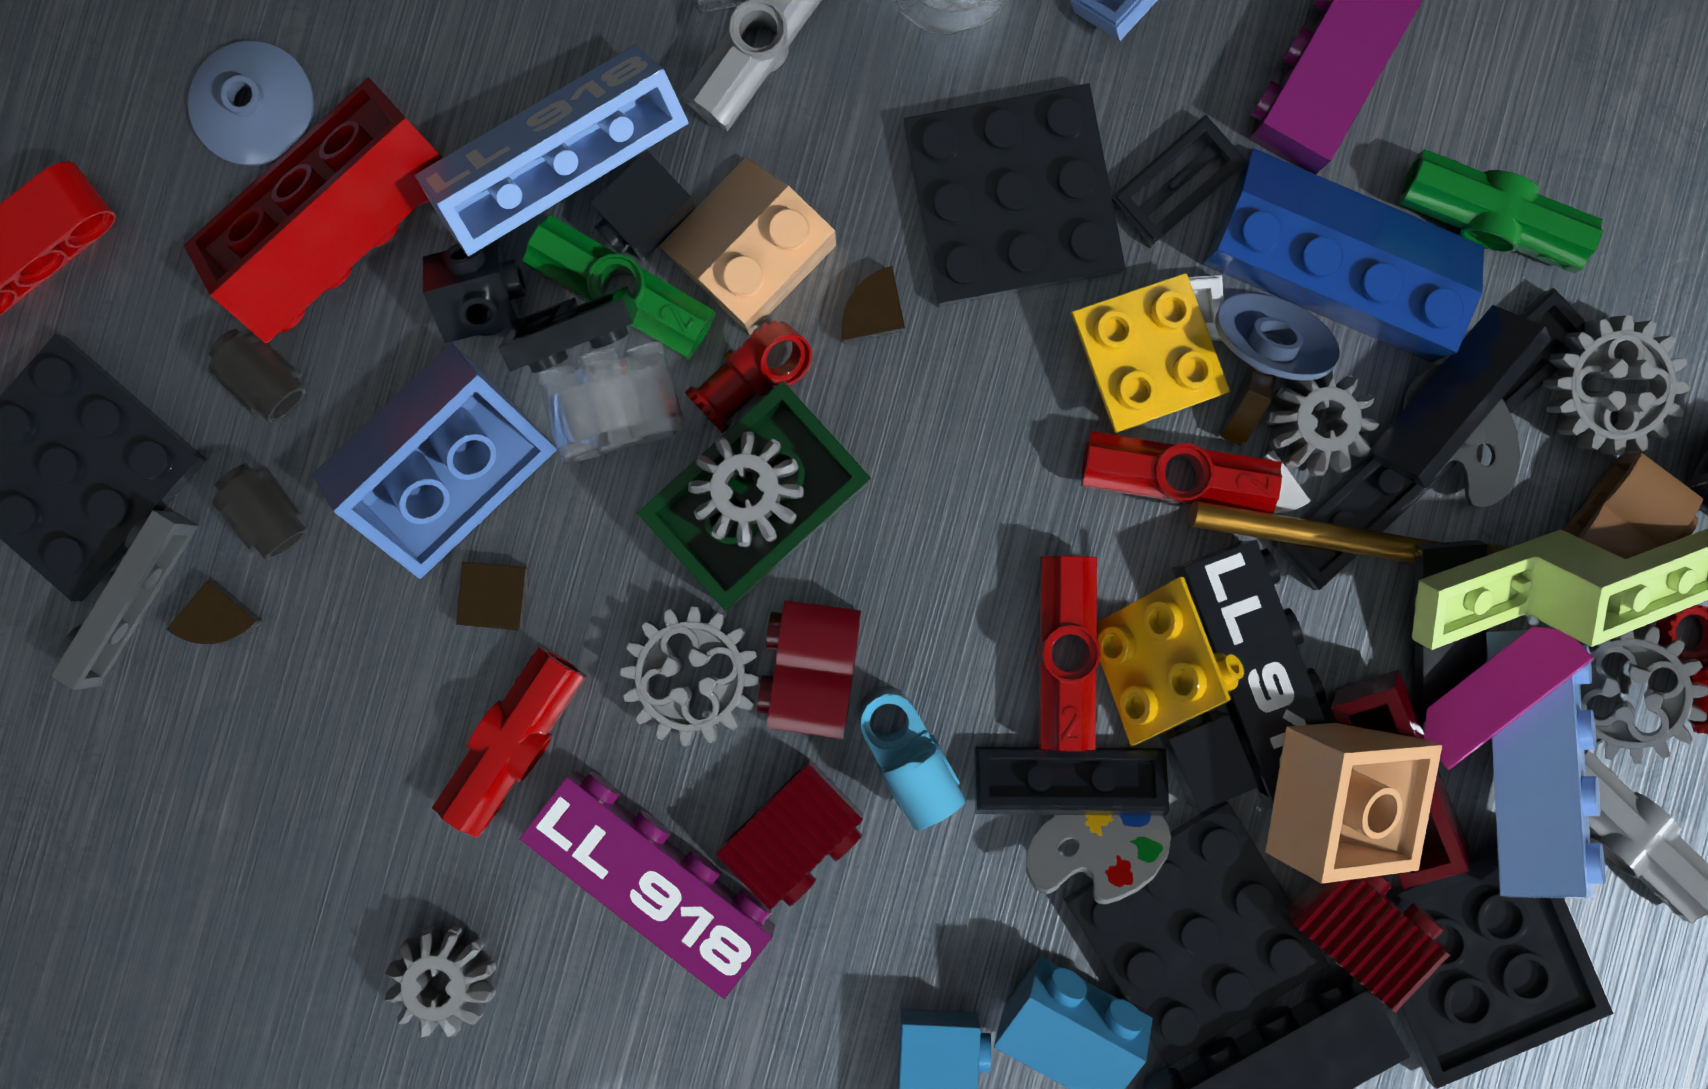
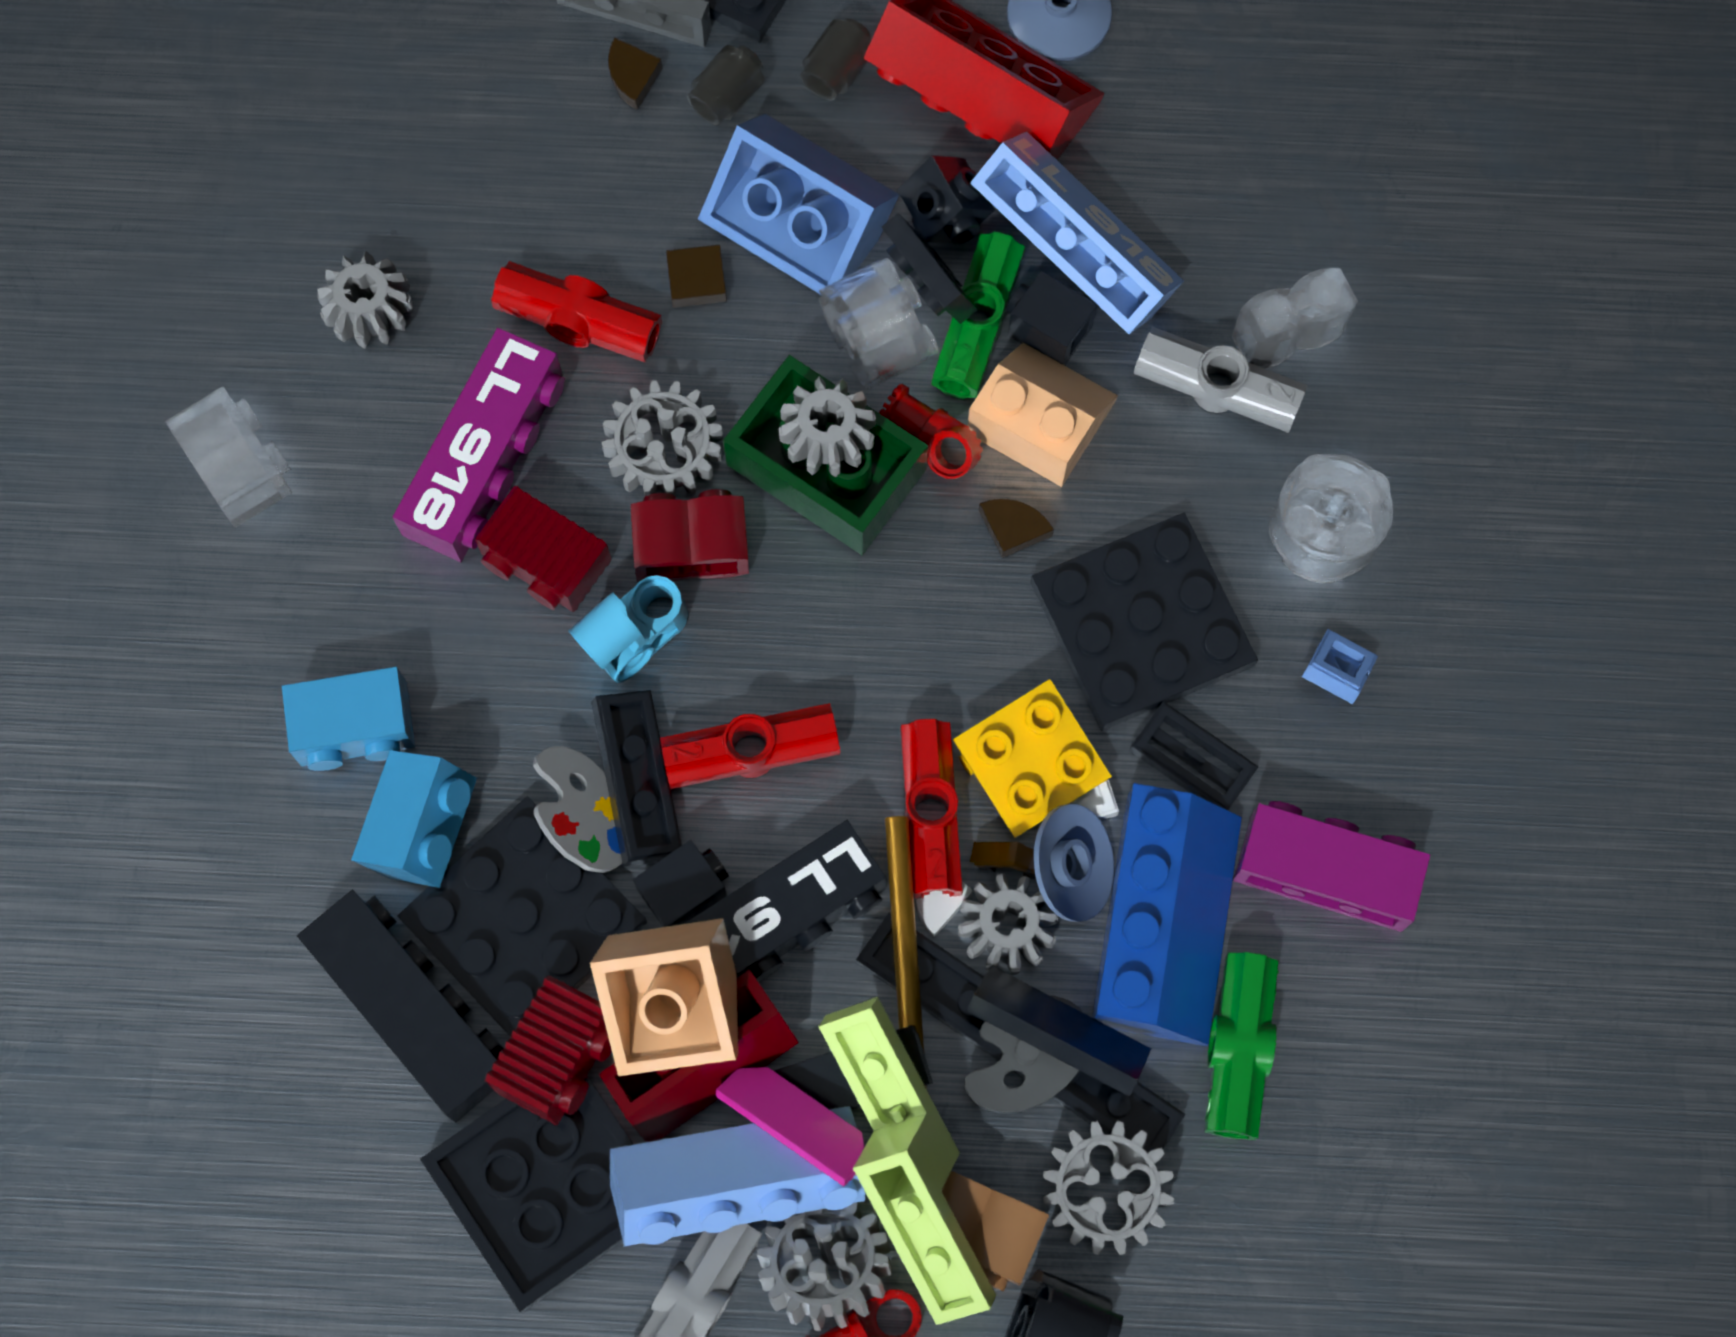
camera: 80 degrees right, 15 degrees down
yellow hinge [1097,577,1244,746] -> none

